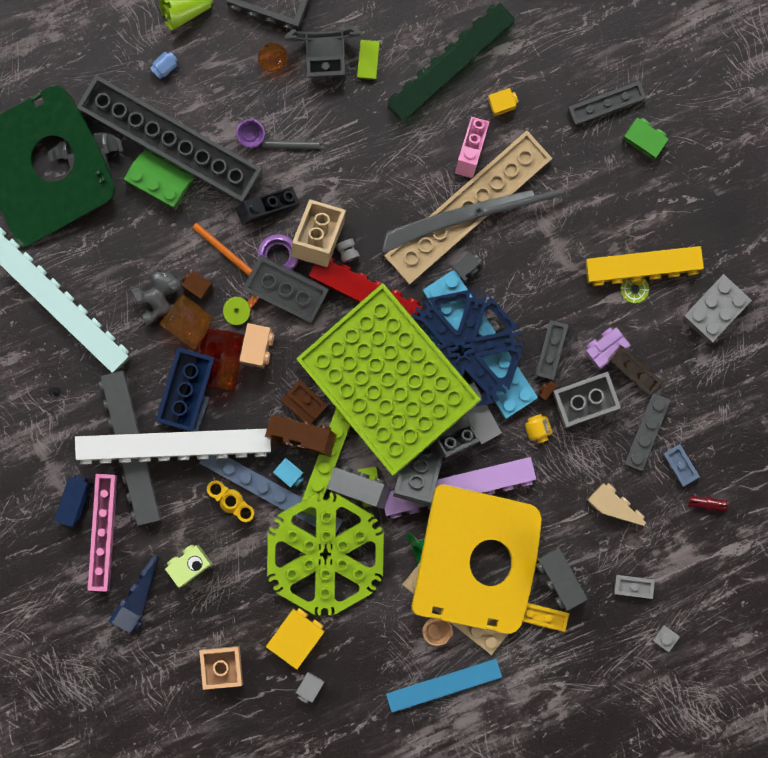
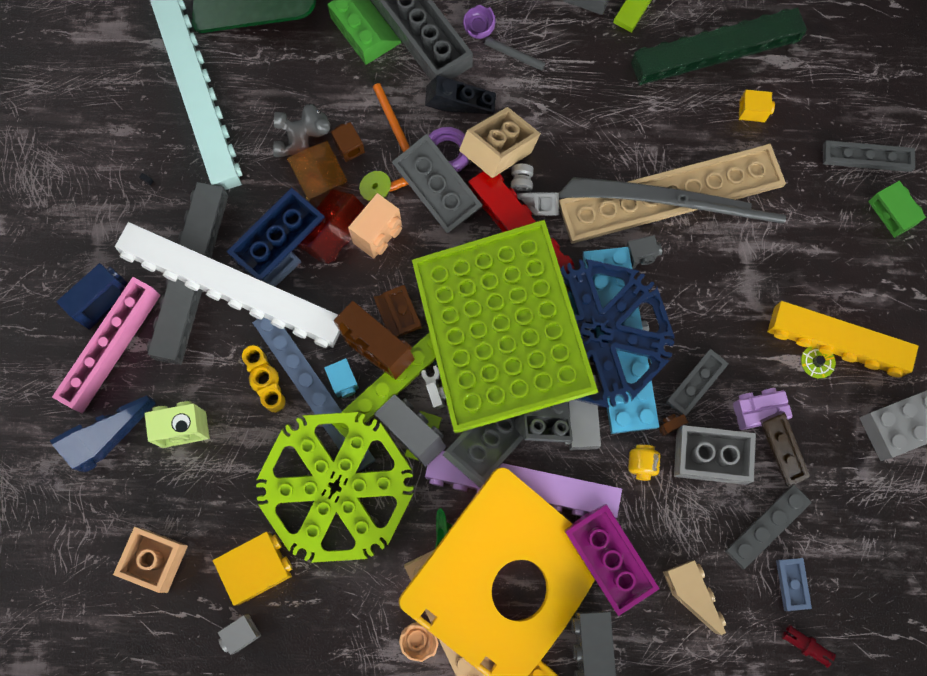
camera: 25 degrees right, 10 degrees down
bright pink slope [455,116,489,178] -> none
none -> white plate [421,365,446,410]
none -> light grey tile [517,193,559,216]
none -> magenta slope [565,504,660,616]

